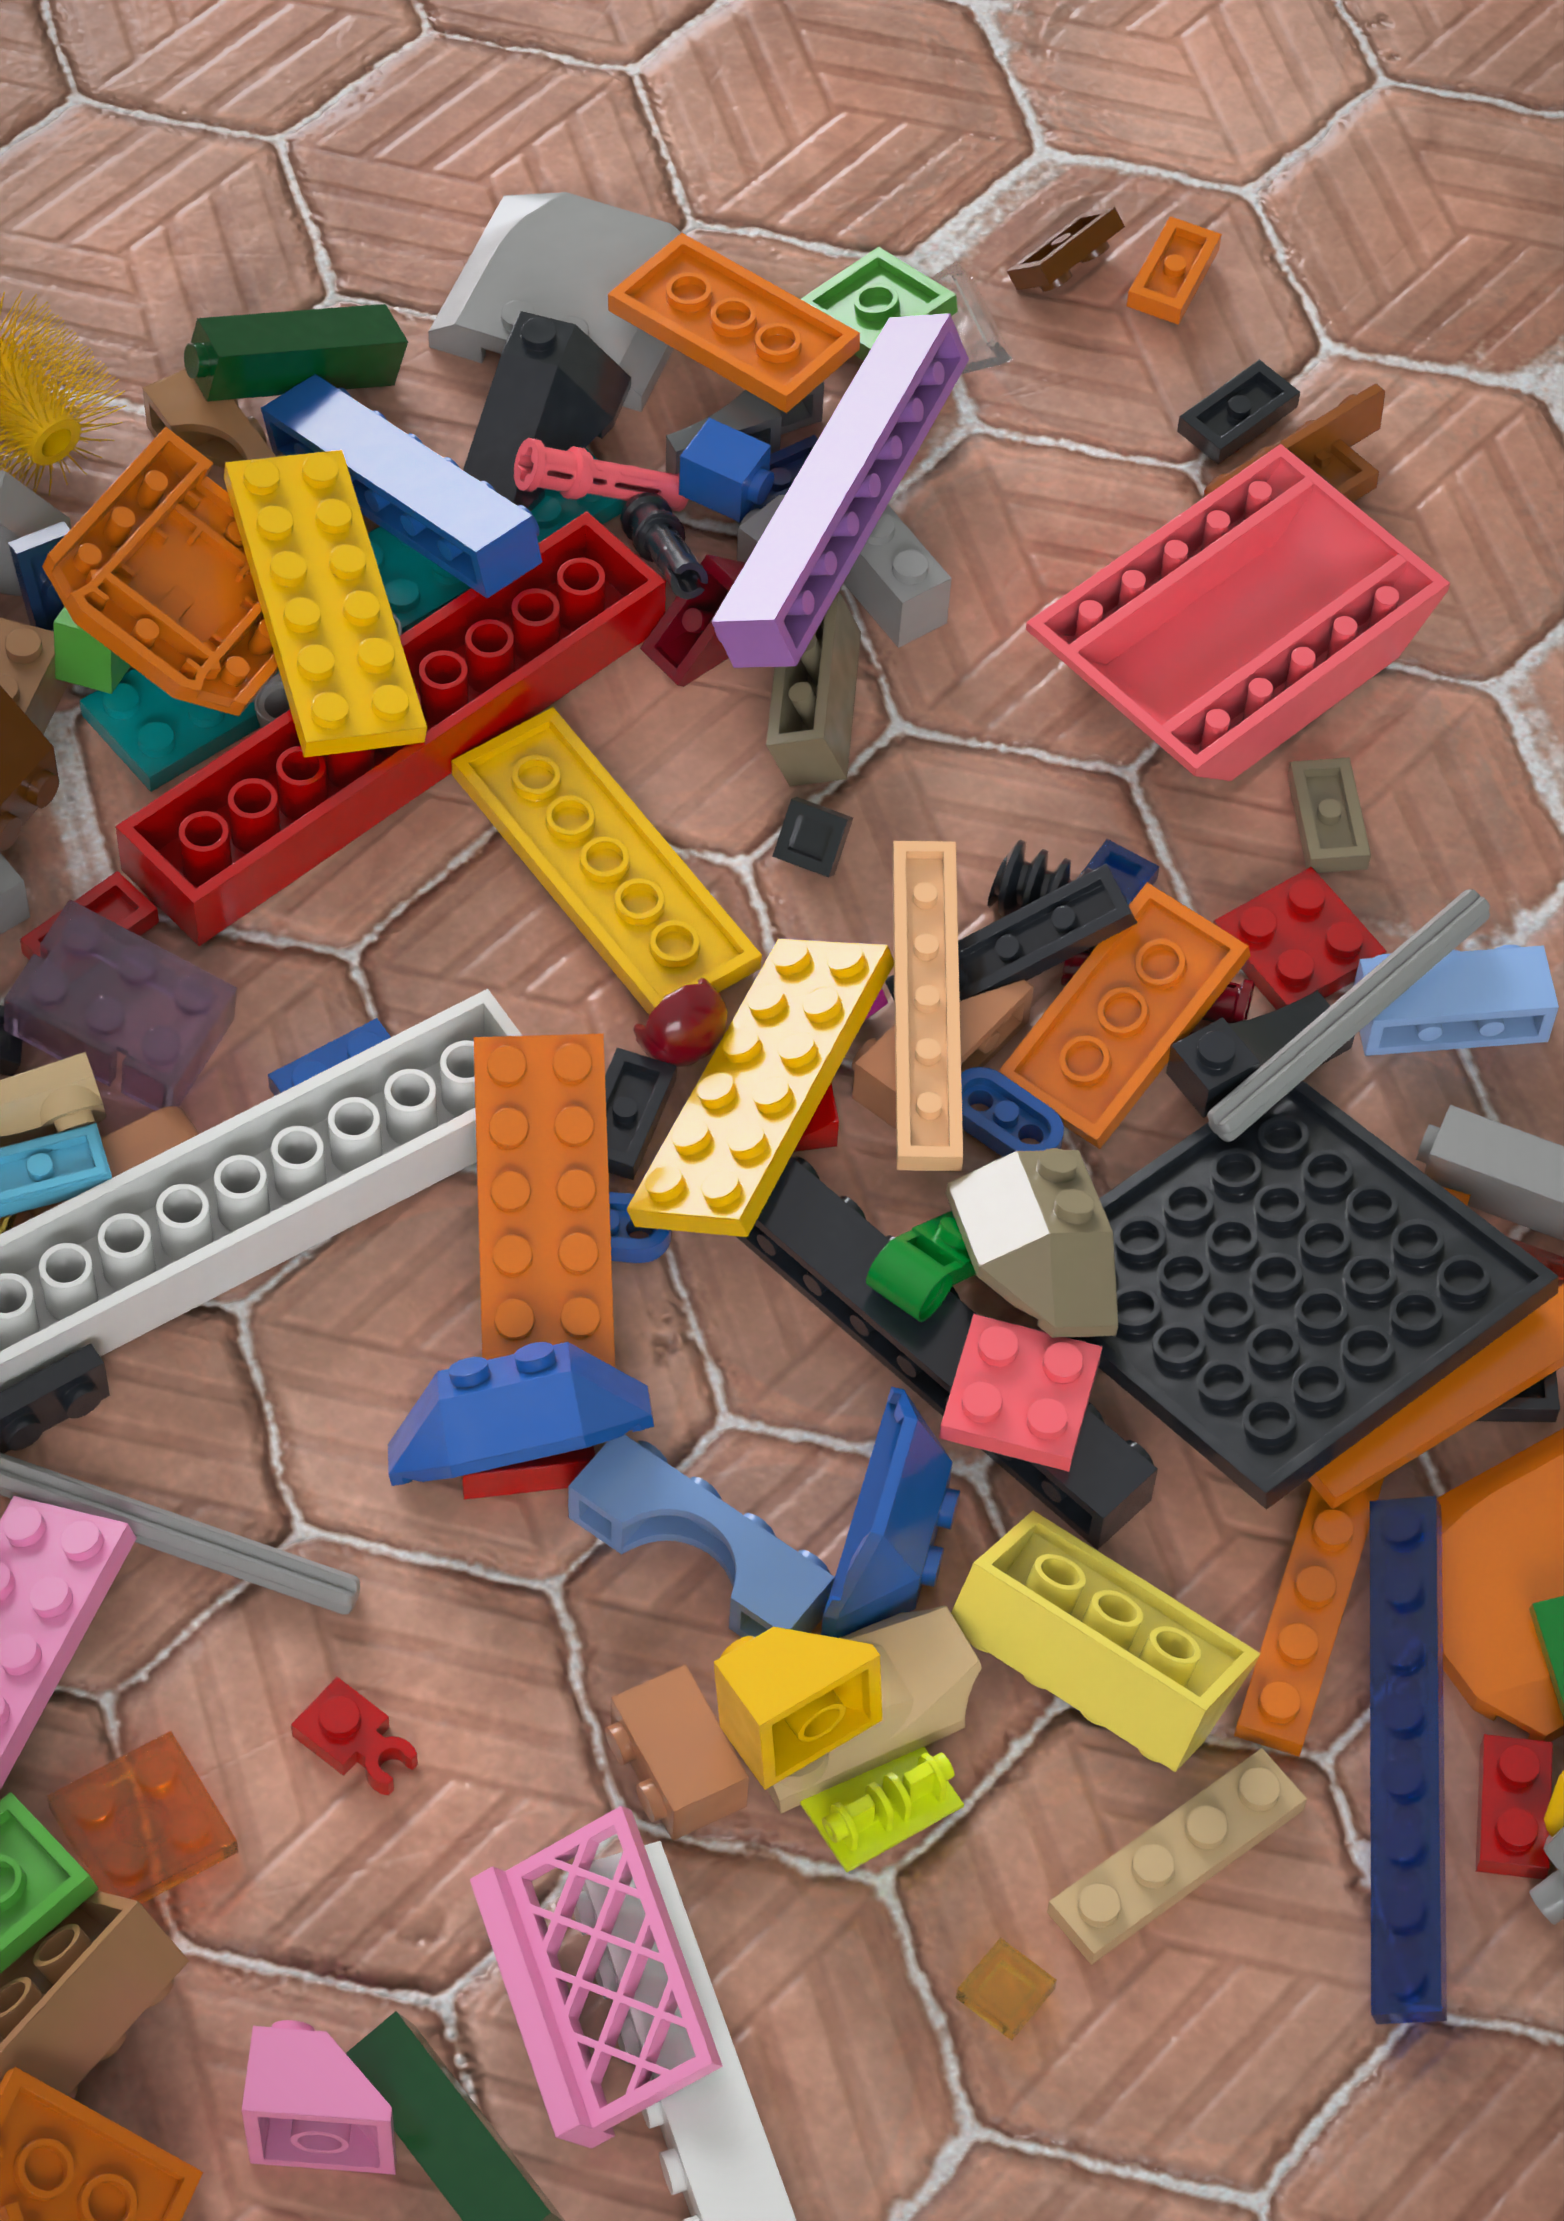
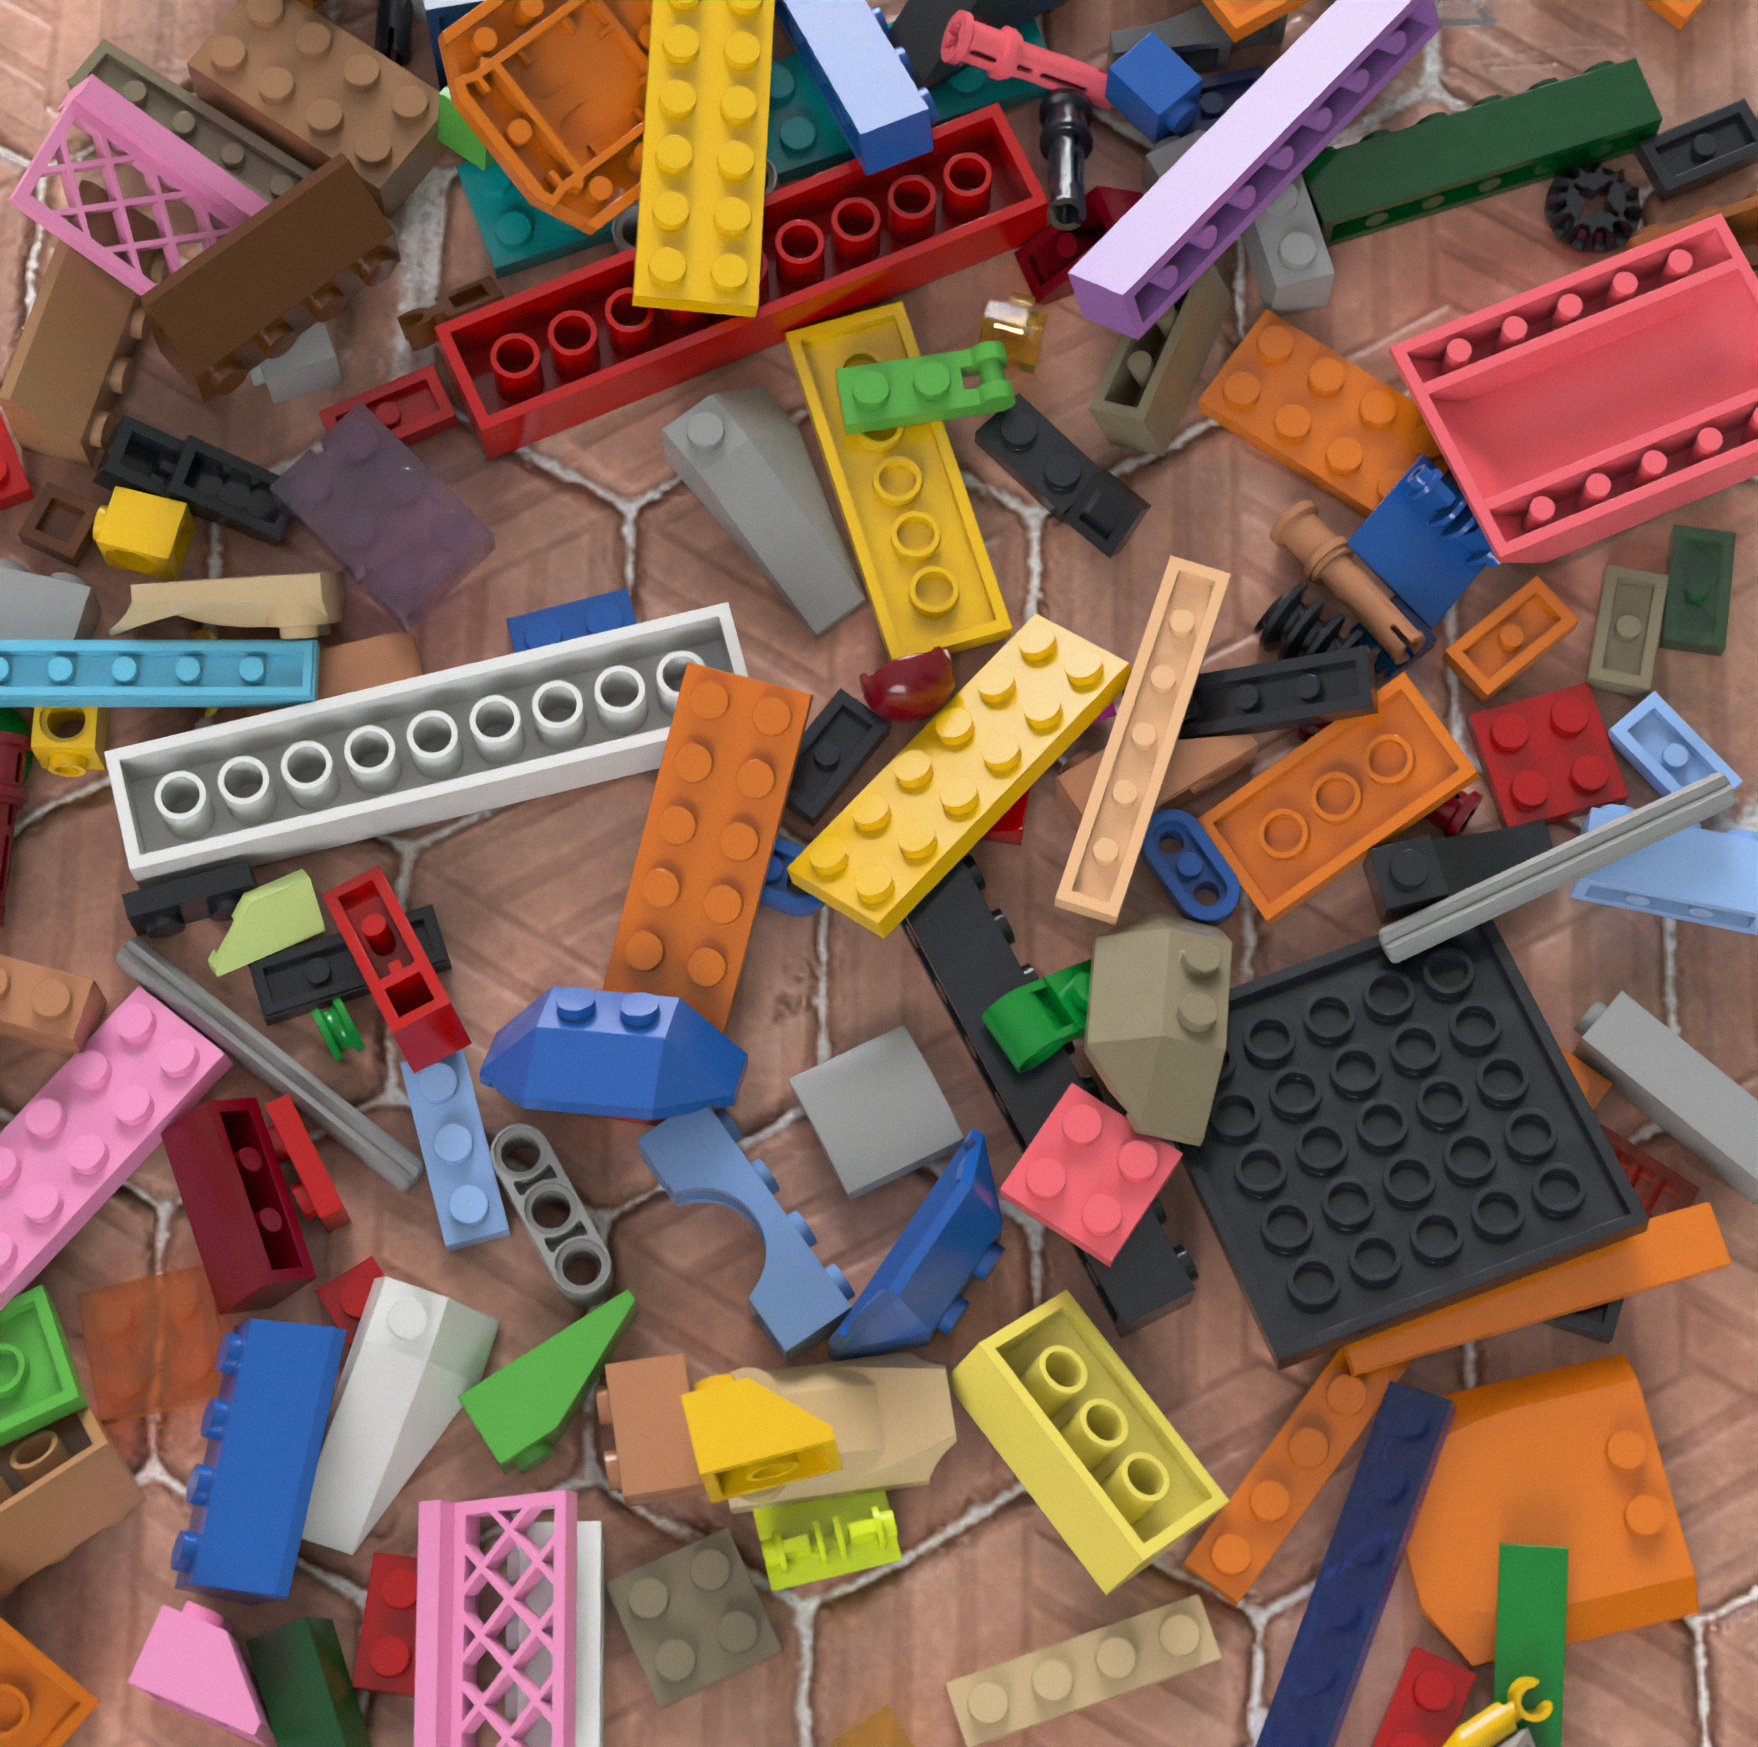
camera: 20 degrees right, 15 degrees up
none -> dark red brick [161,1097,317,1315]
none -> blue slope [171,1319,347,1606]
none -> yellowish green tile [208,869,326,977]
none -> black tile [248,904,452,1026]
none -> red plate [265,1094,351,1234]
none -> white wedge [301,1276,501,1555]
none -> green bush [310,997,365,1063]
none -> red slope [322,865,472,1074]
none -> red plate [352,1552,418,1698]
none -> reddish brown plate [397,275,505,352]
none -> light blue plate [400,1049,511,1252]
none -> bright green slope [458,1289,638,1475]
none -> light grey beam [490,1123,615,1308]
none -> dark tan plate [605,1527,783,1710]
none -> light grey wedge [662,385,865,639]
none -> light grey slope [788,1025,965,1201]
none -> bright green plate [835,340,1016,435]
none -> black plate [975,393,1100,523]
none -> clear yellow tile [978,291,1048,374]
none -> orange plate [1197,309,1451,518]
none -> nougat pin [1270,500,1426,665]
none -> dark green brick [1301,58,1663,248]
none -> blue hinge [1345,454,1501,630]
none -> orange plate [1442,576,1579,704]
none -> black gear [1545,160,1643,253]
none -> light blue plate [1607,691,1743,797]
none -> clear green plate [1658,524,1736,657]

